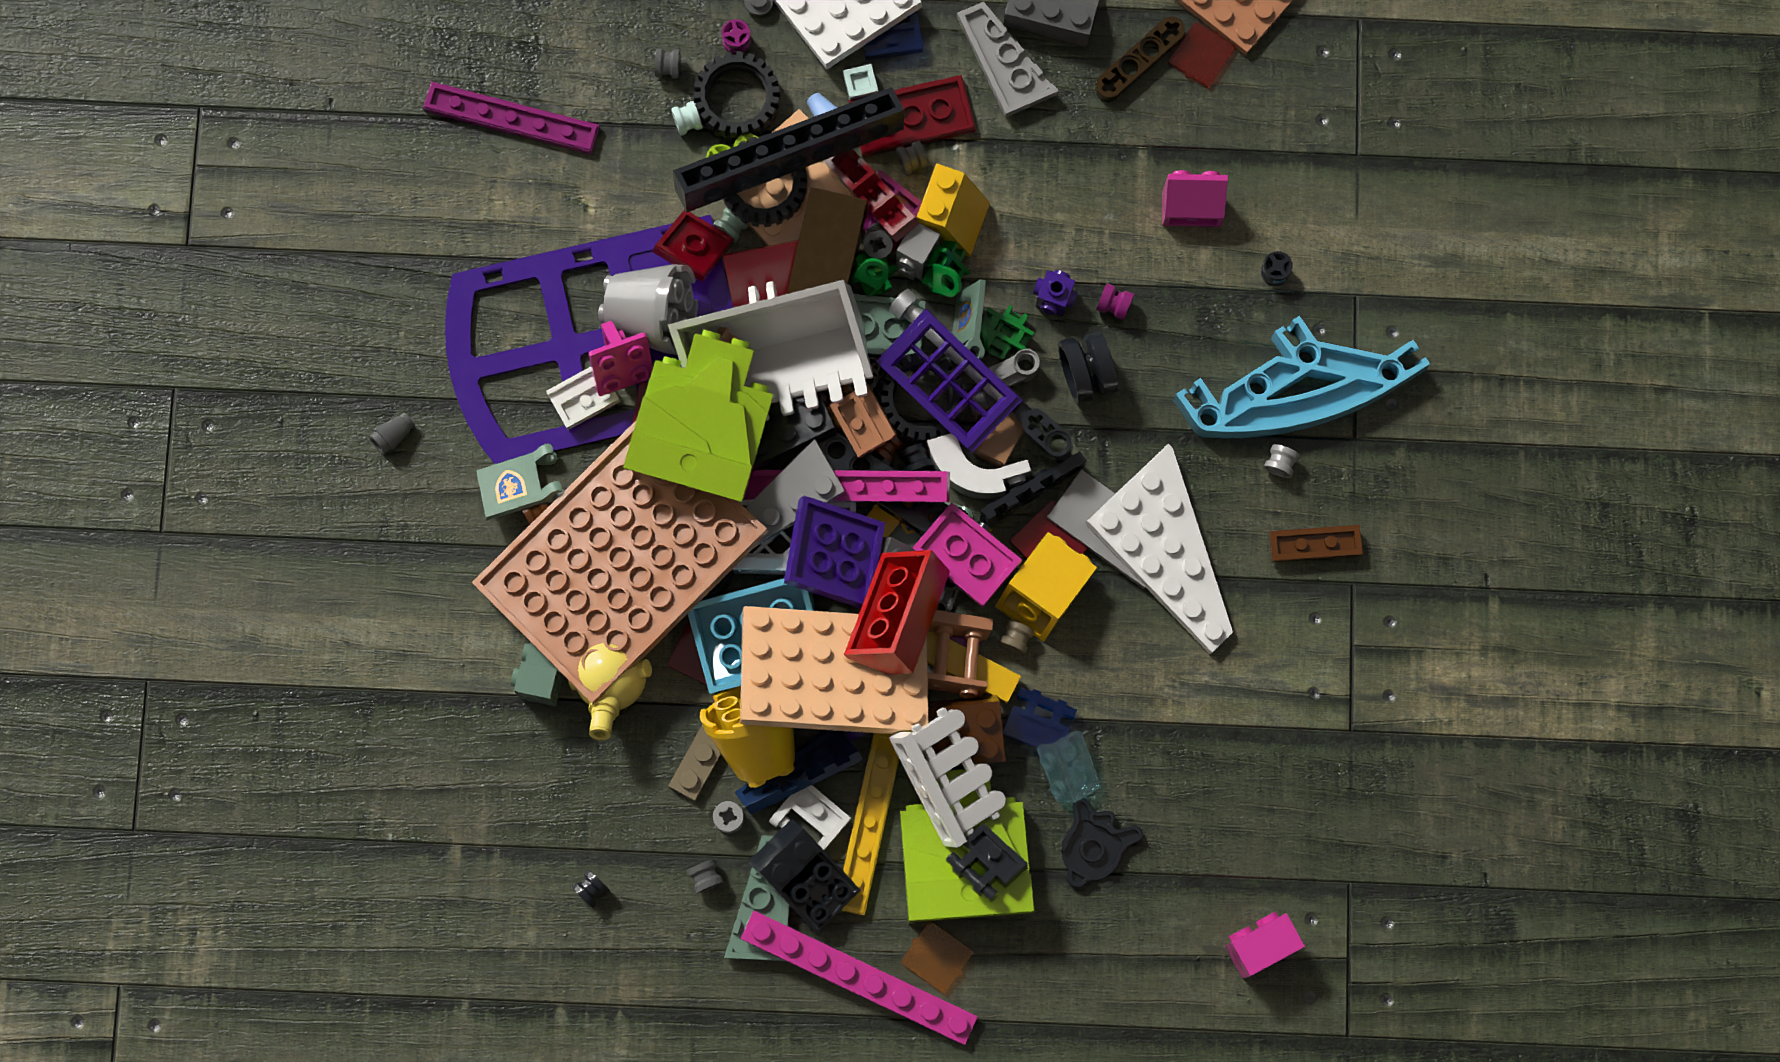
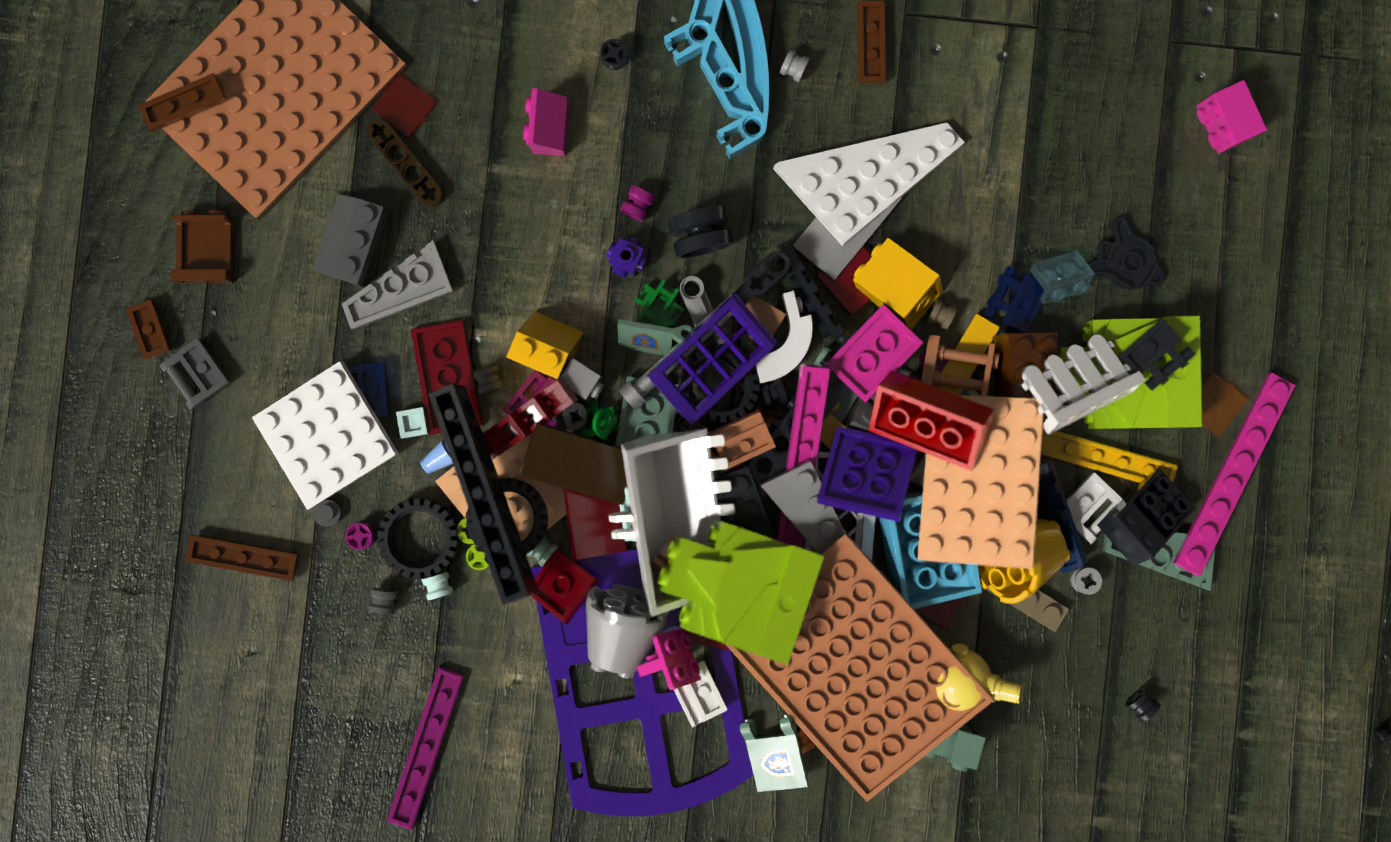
camera: 85 degrees left, 10 degrees up
dark grey wheel [687,859,724,894] -> none
green piece [922,240,970,297] -> none

